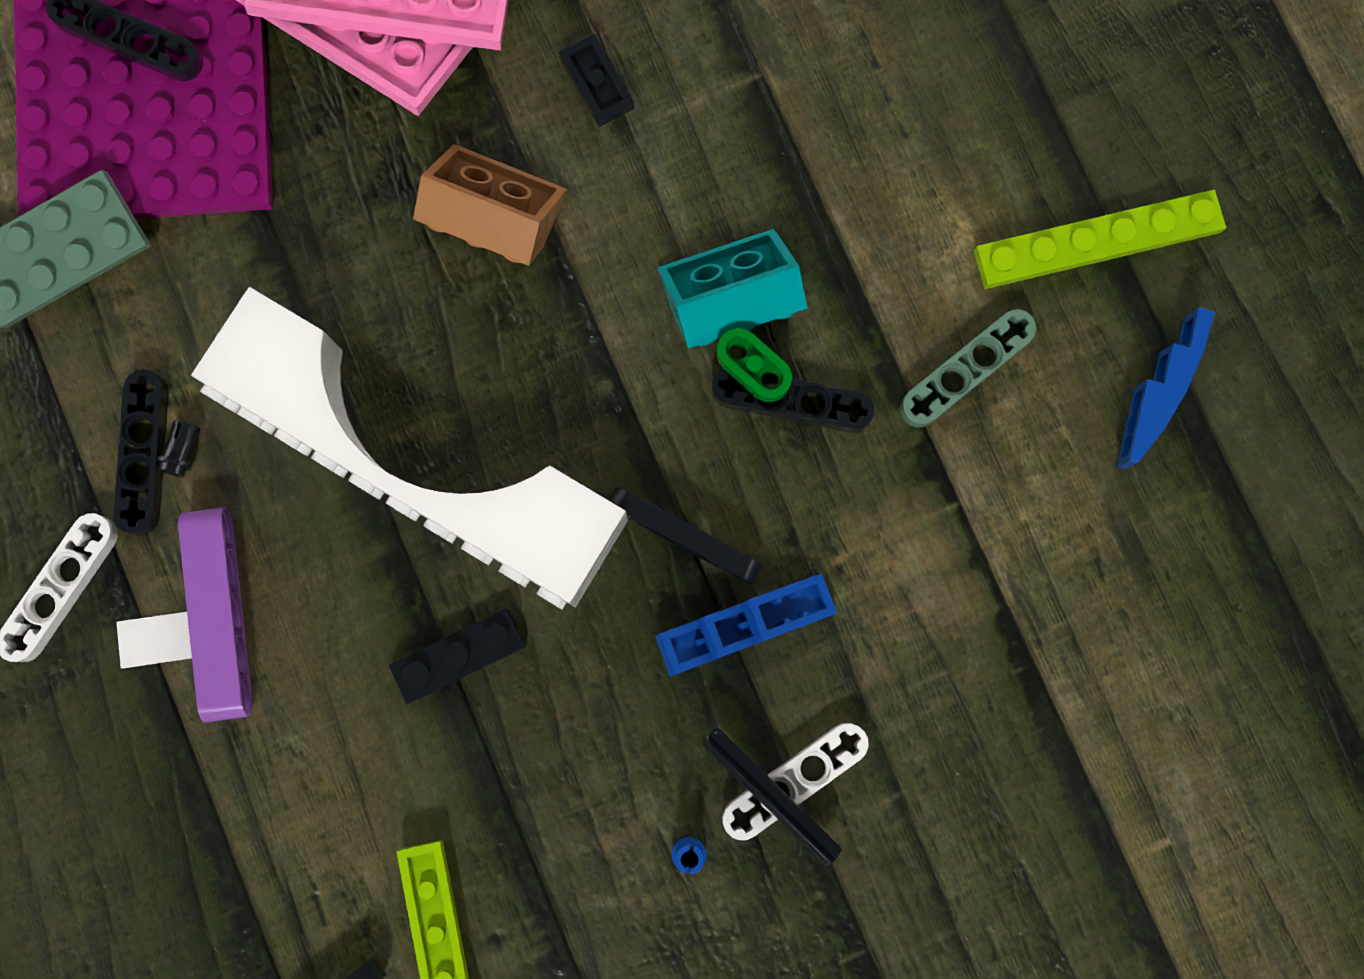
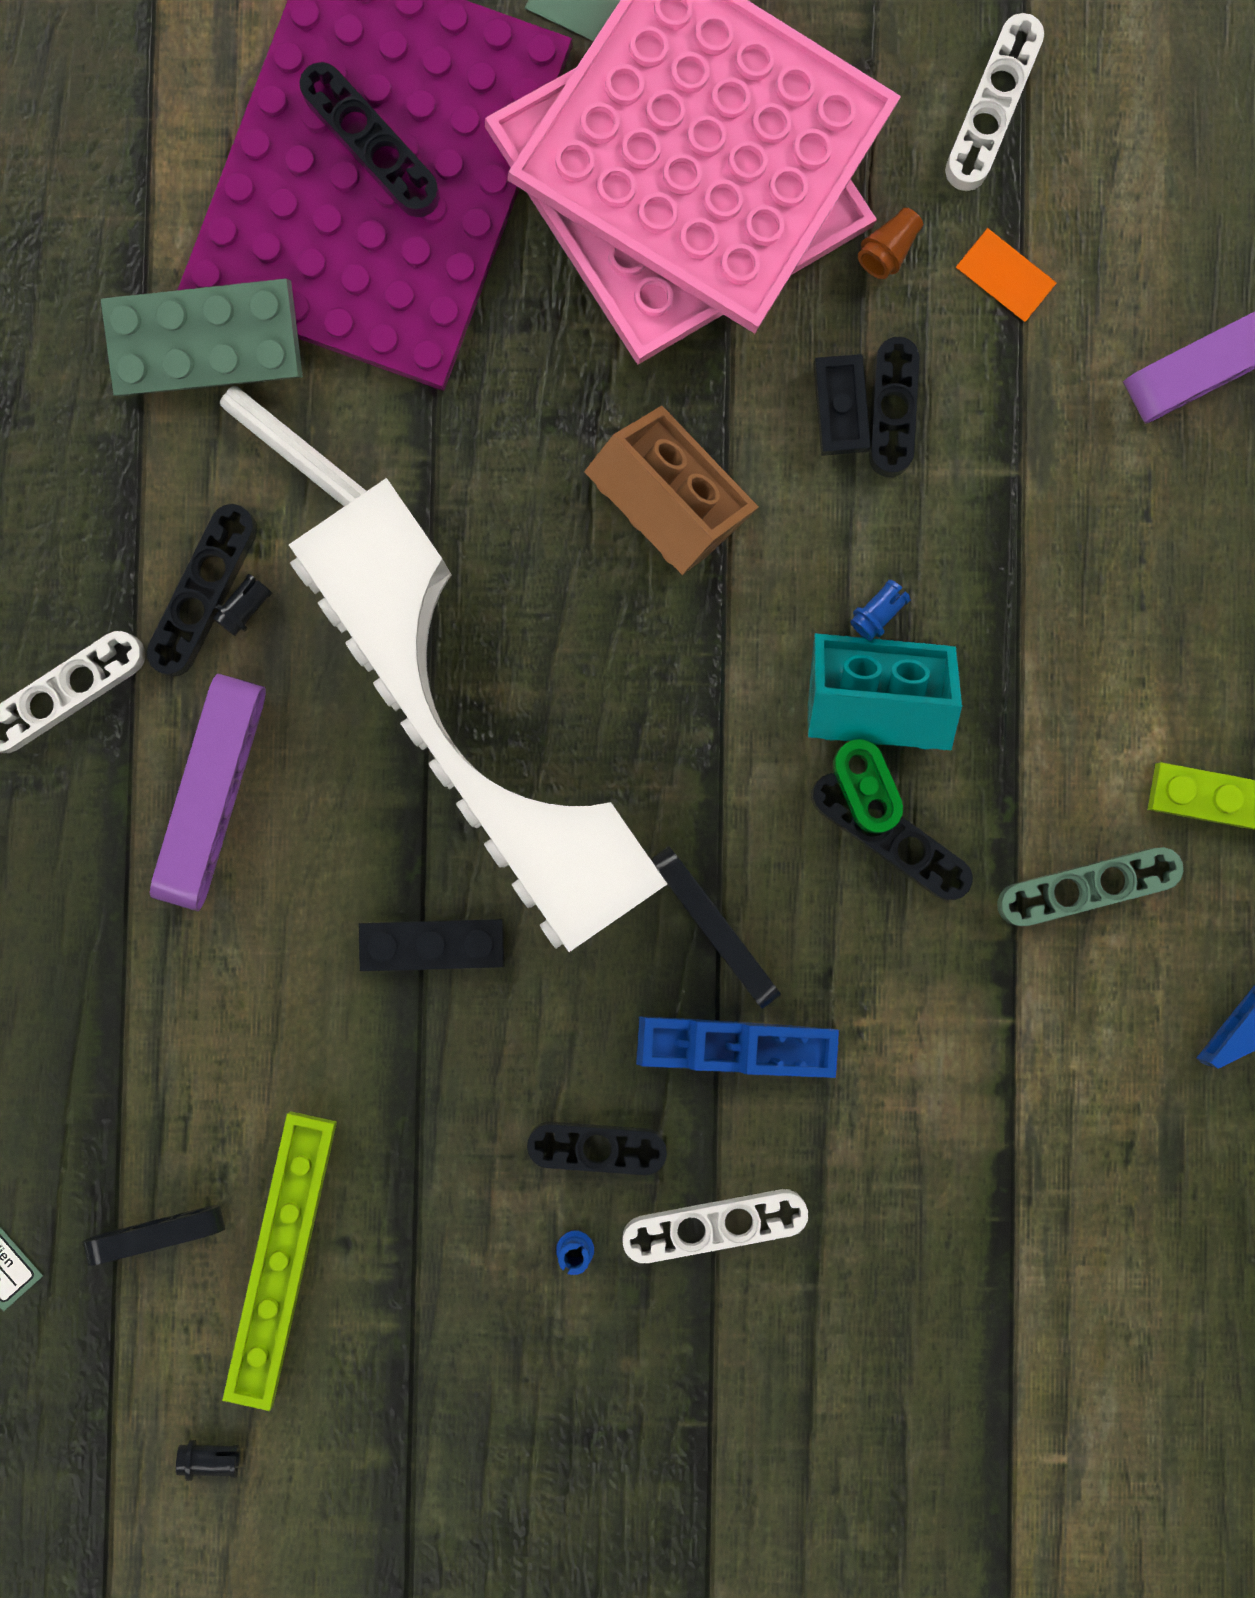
camera: 30 degrees right, 5 degrees up
white sticker [116,612,192,669] -> none
black axle [703,728,842,866] -> none
none -> white axle [220,386,366,506]
none -> black beam [527,1122,667,1175]
none -> blue pin [850,580,911,641]
none -> black beam [869,337,920,477]

